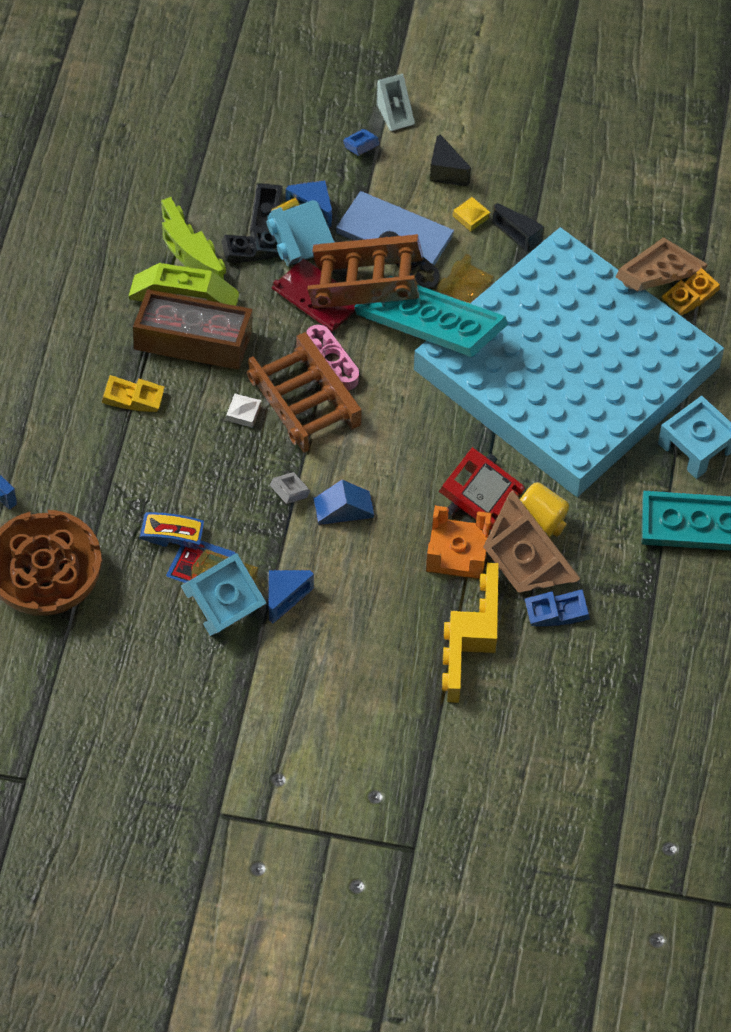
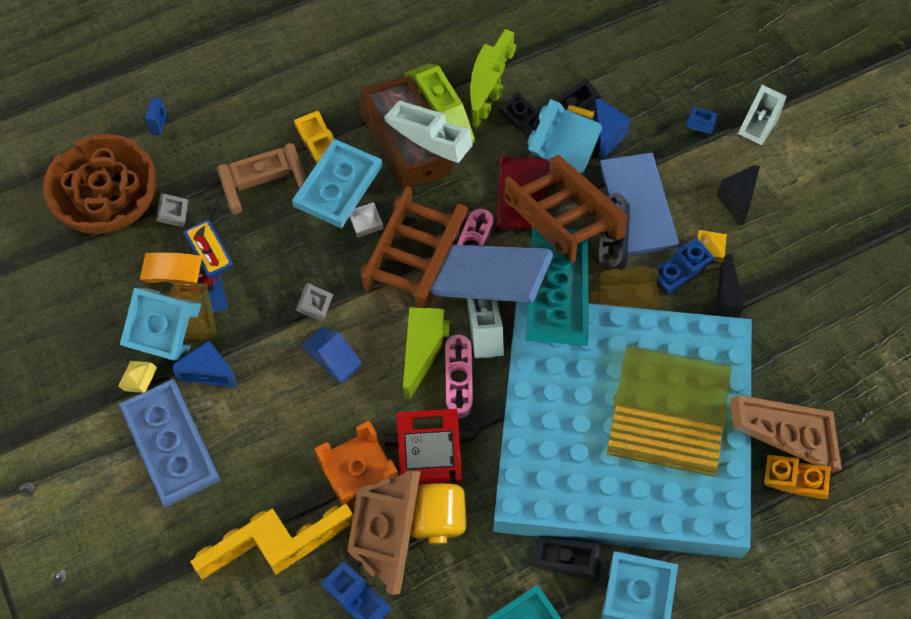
camera: 55 degrees right, 5 degrees up
none -> light yellow tile [118,361,157,393]
none -> medium blue tile [119,378,221,508]
none -> light orange slope [140,253,202,285]
none -> light grey tile [156,193,188,227]
none -> medium nougat plate [217,143,307,214]
none -> medium azure plate [292,139,382,228]
none -> light aqua slope [384,100,473,163]
none -> lime slope [403,307,450,399]
none -> medium blue tile [430,245,553,303]
none -> bright pink beam [445,335,473,418]
none -> light aqua slope [466,298,504,358]
none -> black slope [533,536,604,581]
none -> clear yellow piece [607,345,732,477]
none -> blue slope [649,238,715,296]

